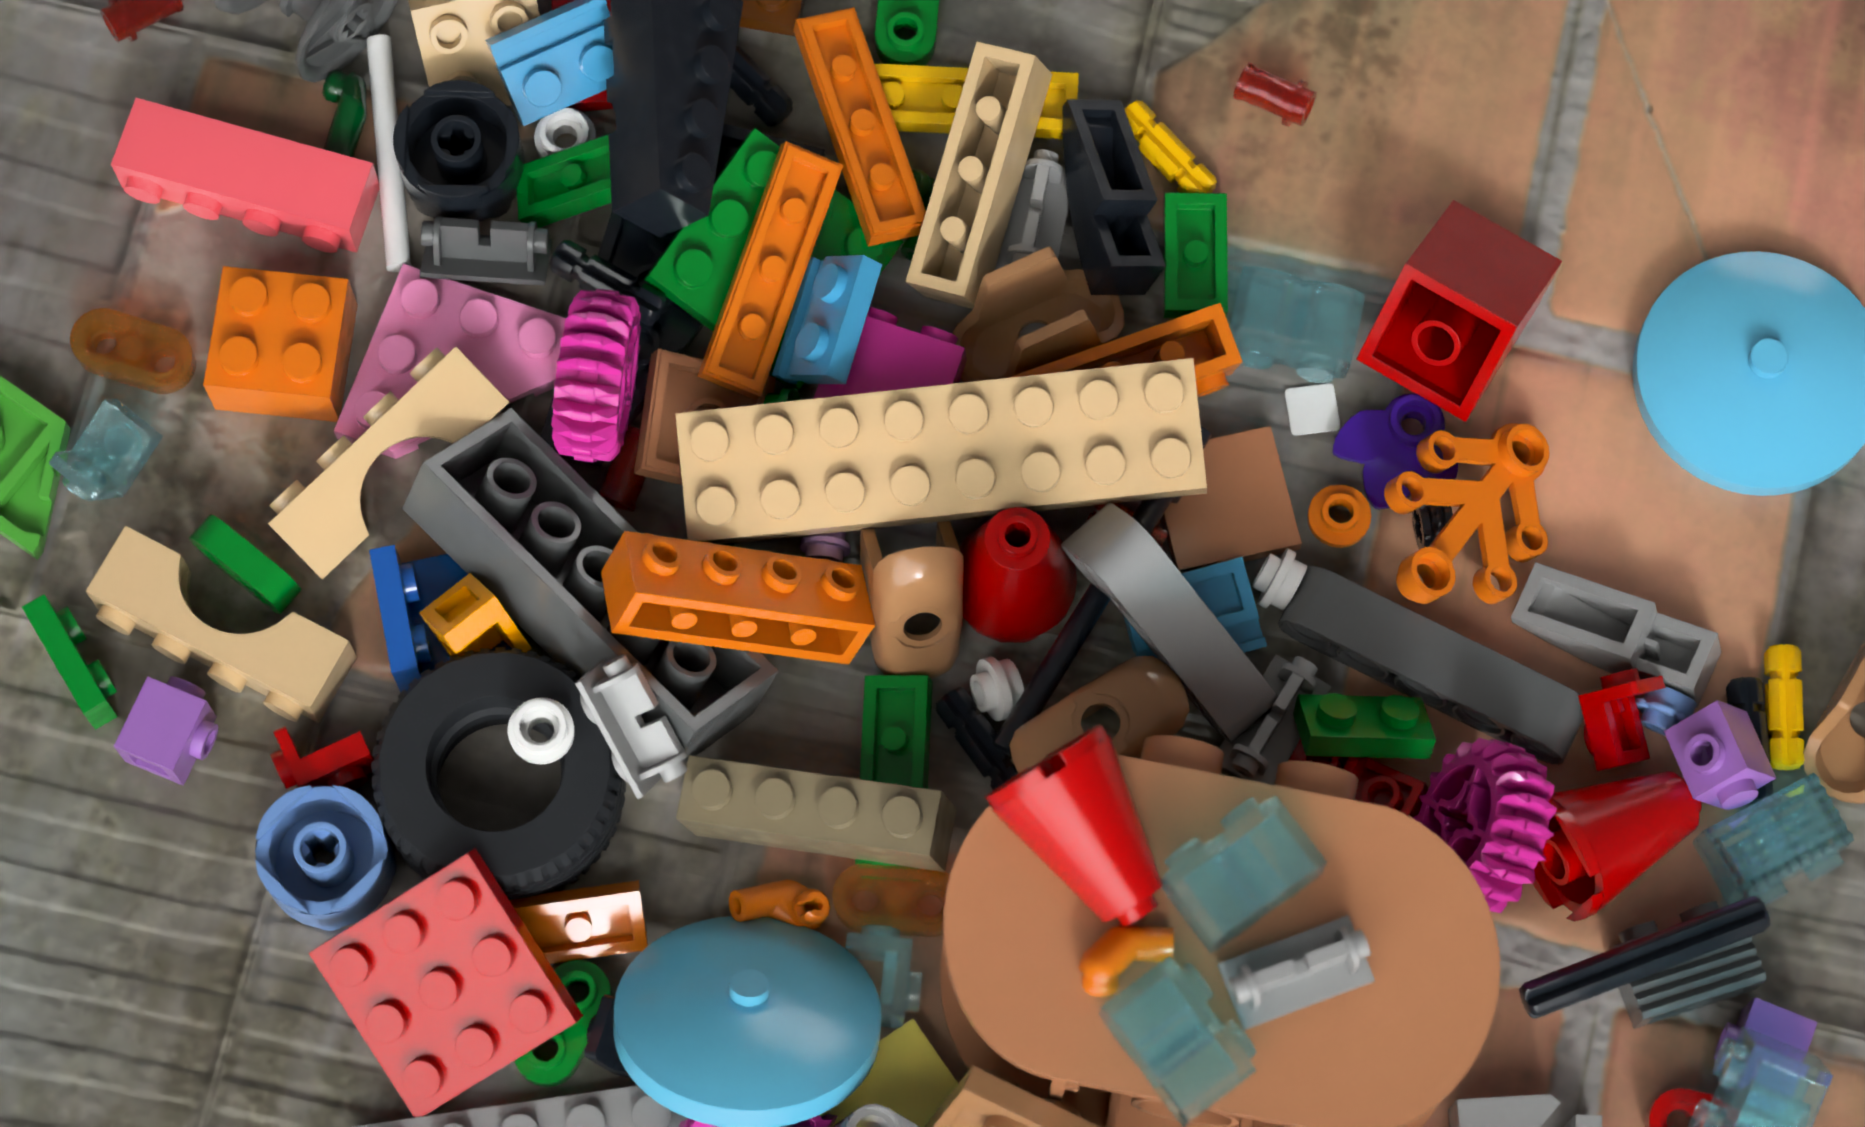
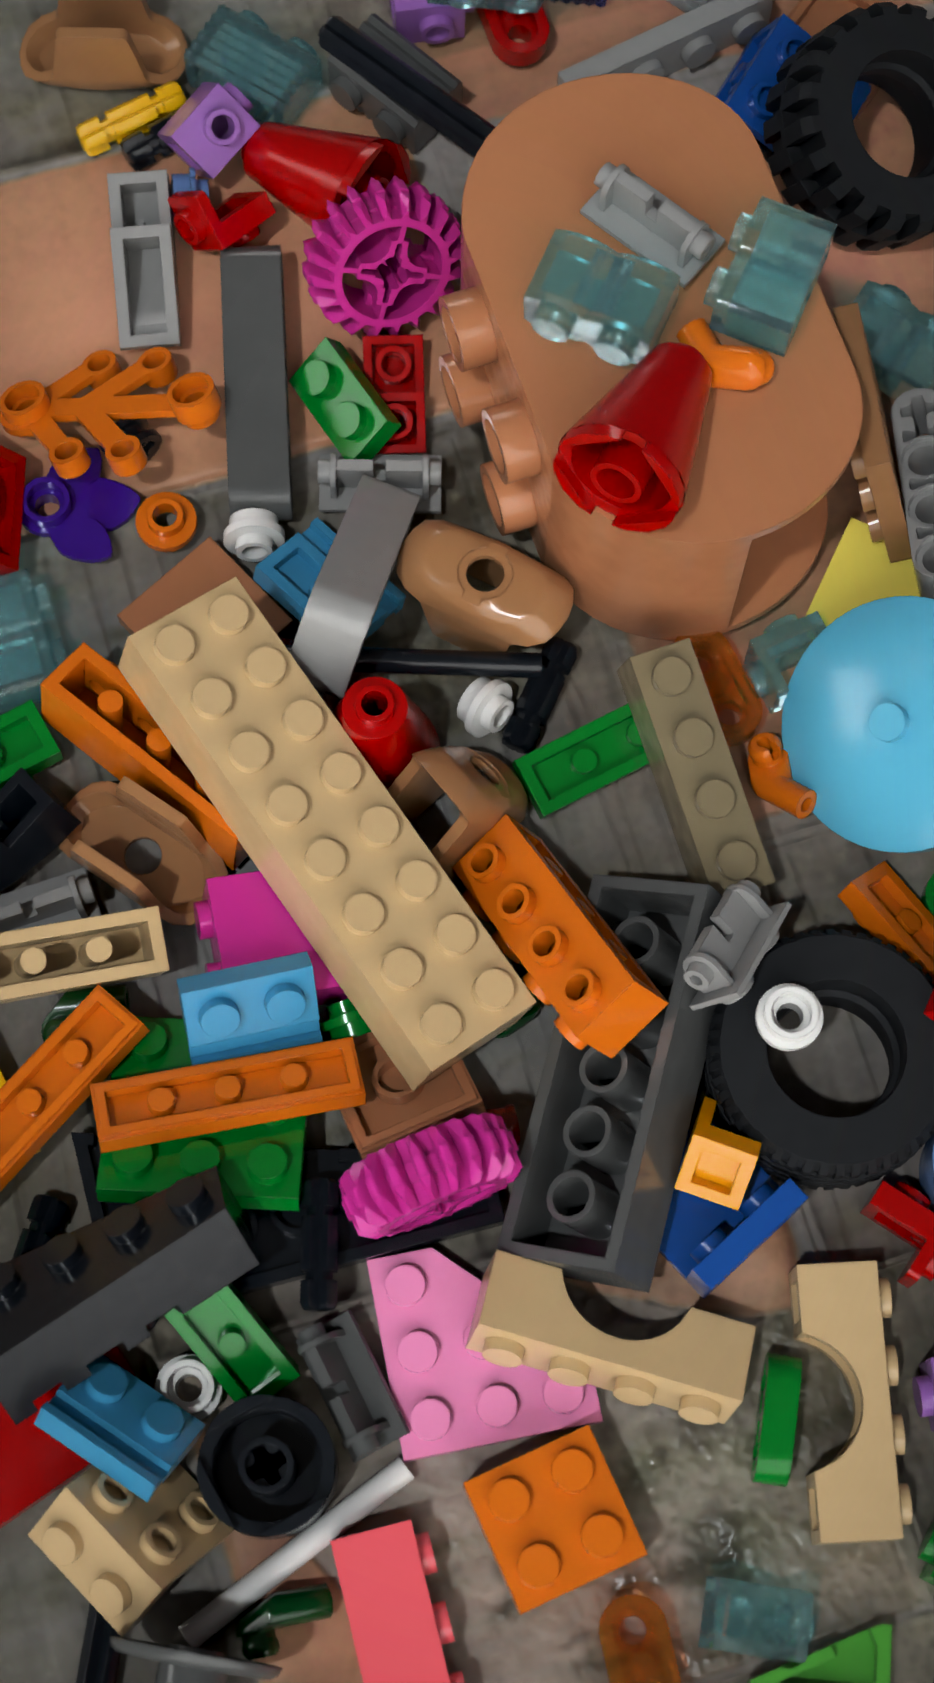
camera: 120 degrees left, 0 degrees up
white sticker [1285,383,1341,436] -> none

